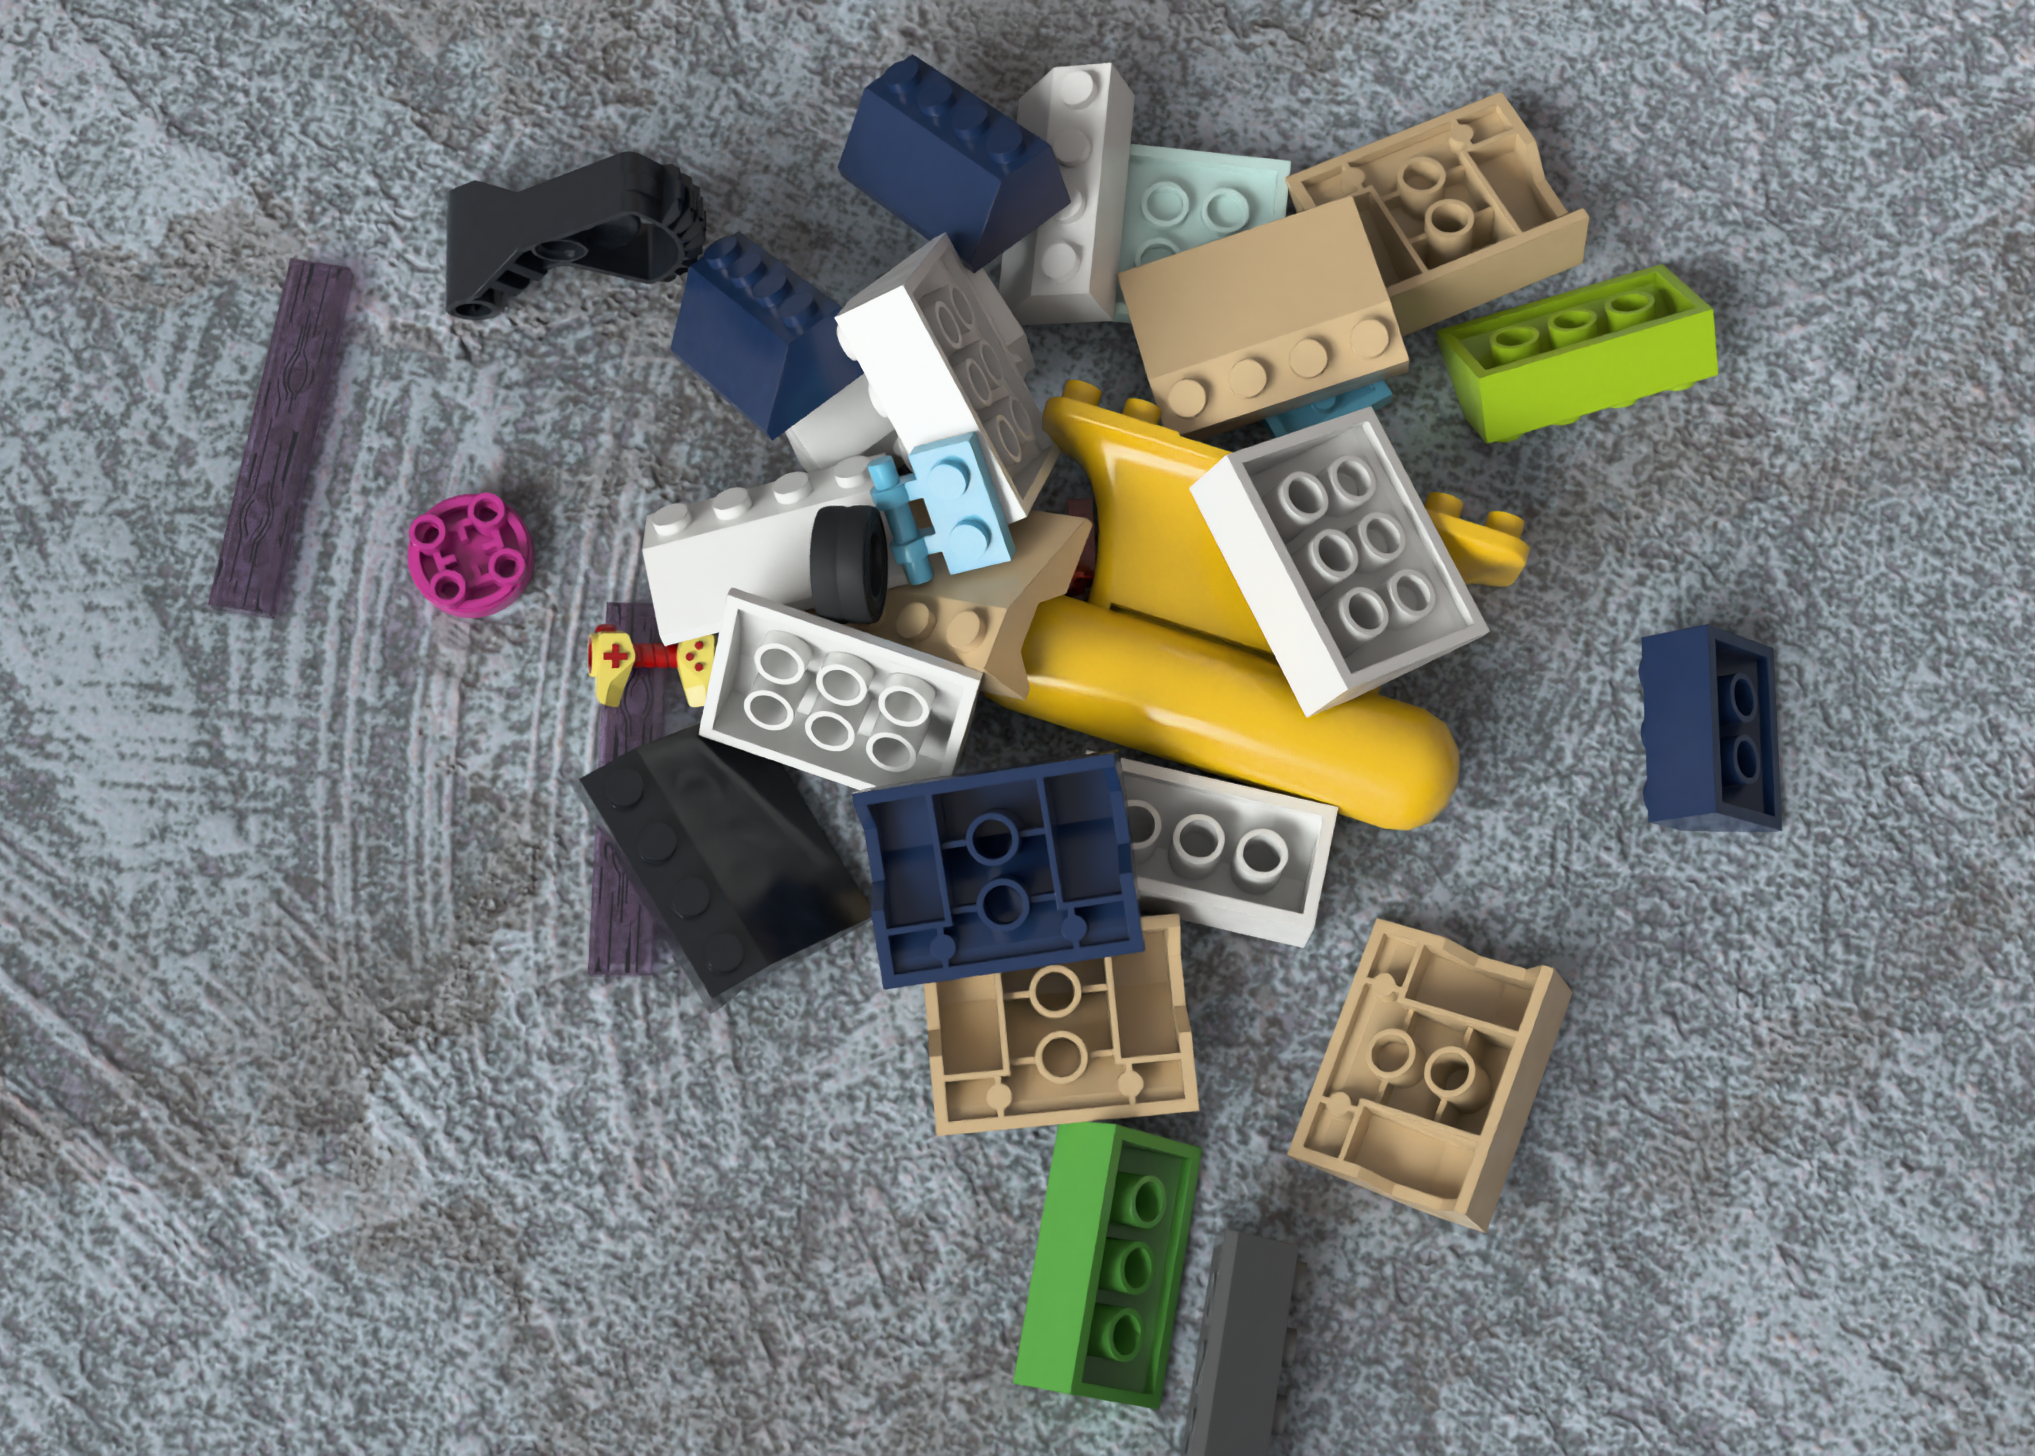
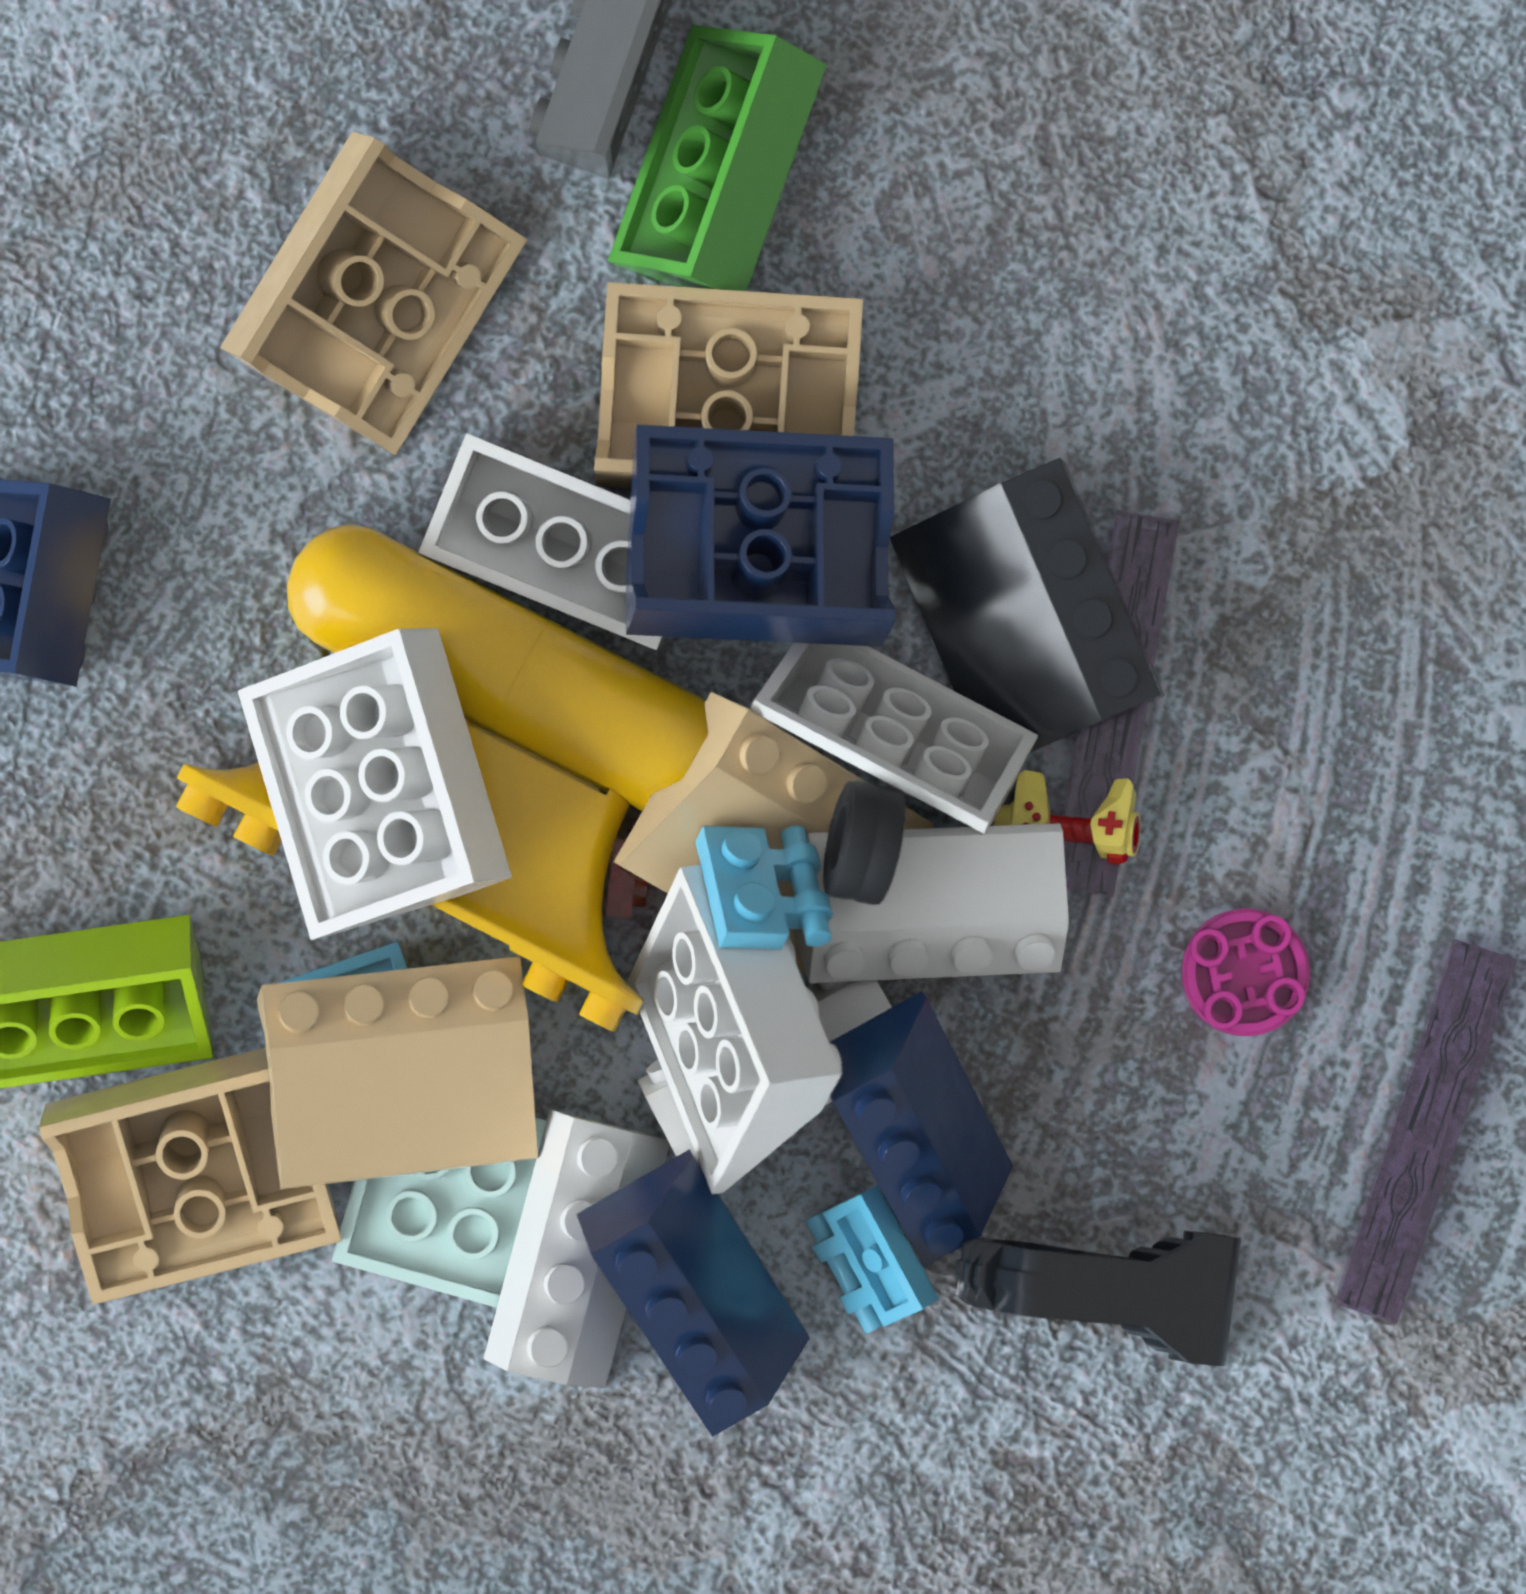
camera: 170 degrees left, 10 degrees up
none -> medium azure plate [805,1184,939,1334]

